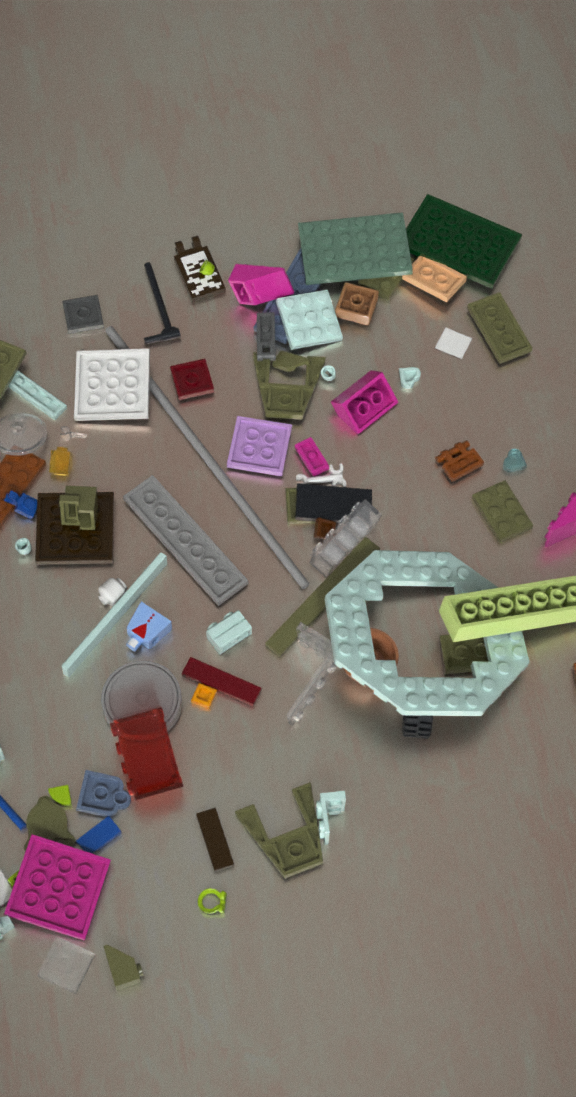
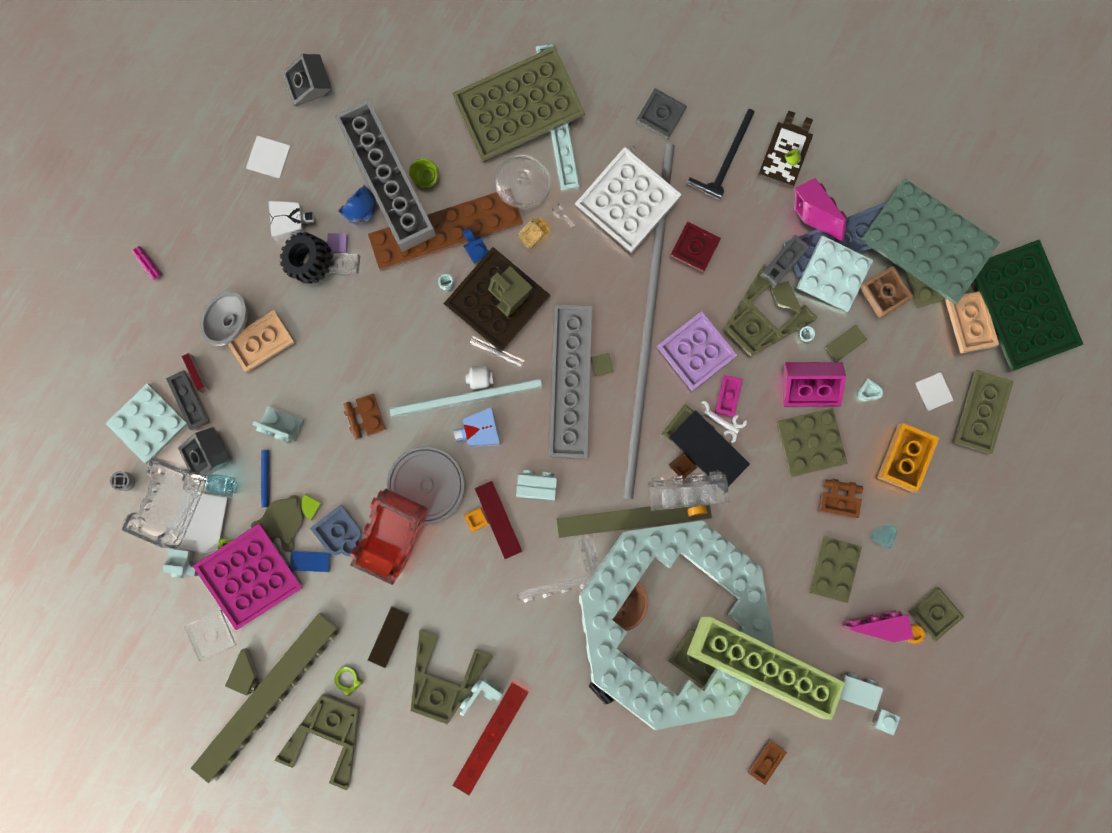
camera: 45 degrees right, 20 degrees up
none -> olive brick [191,613,339,783]
none -> olive wing [274,694,359,790]
none -> dark orange plate [343,393,386,440]
none -> clear red tile [452,682,529,795]
none -> clear piece [470,337,524,368]
none -> olive tile [591,353,614,376]
none -> light orange tile [687,505,708,517]
none -> olive plate [776,408,848,477]
none -> olive tile [825,325,868,362]
none -> light orange brick [877,423,939,493]

